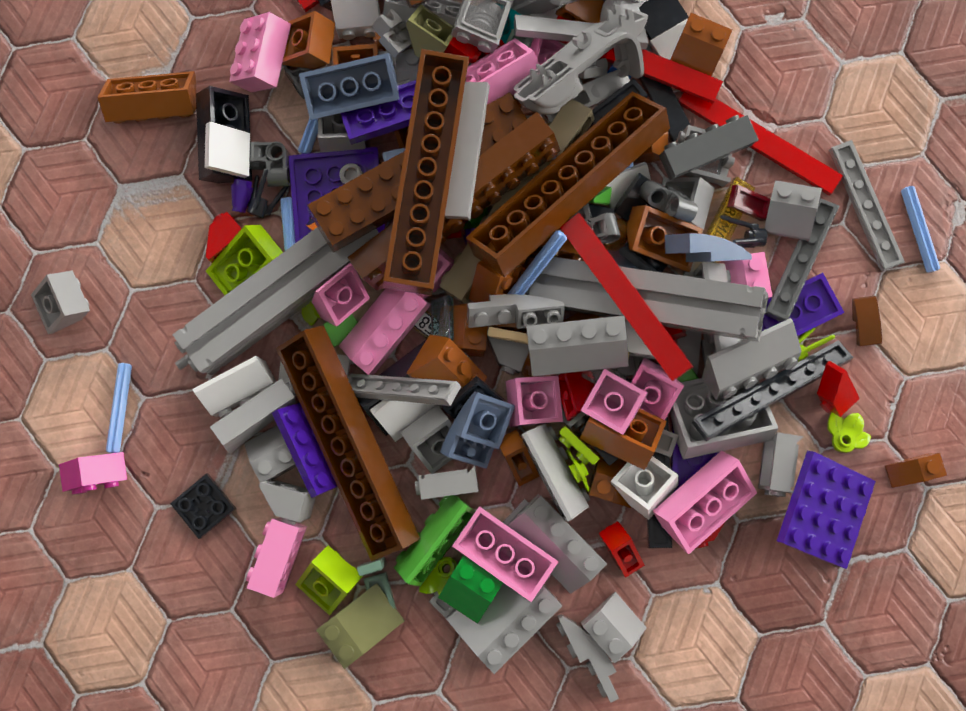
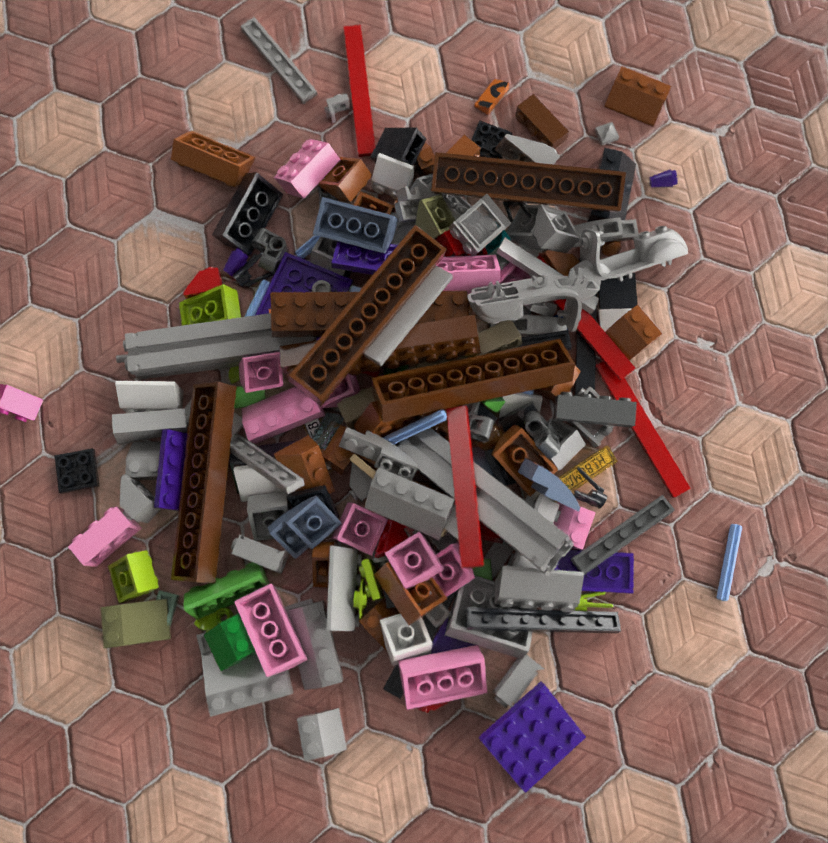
camera: 25 degrees right, 5 degrees down
light grey slope [31,270,90,334] -> none
light blue axle [106,363,132,453] -> none
white tile [205,122,250,178] -> none
sand green tile [357,557,387,576] -> none
light grey slope [556,614,619,703] -> none
red slope [599,521,645,578] -> none
dark red tile [727,184,771,221] -> none
light grey slope [764,180,822,241] -> none
red slope [817,361,860,417] -> none
lime plate [827,413,871,453] -> none
light grey tile [829,140,905,272] -> none
reddish brown slope [852,296,882,346] -> none
dark orange slope [885,453,947,488] -> none

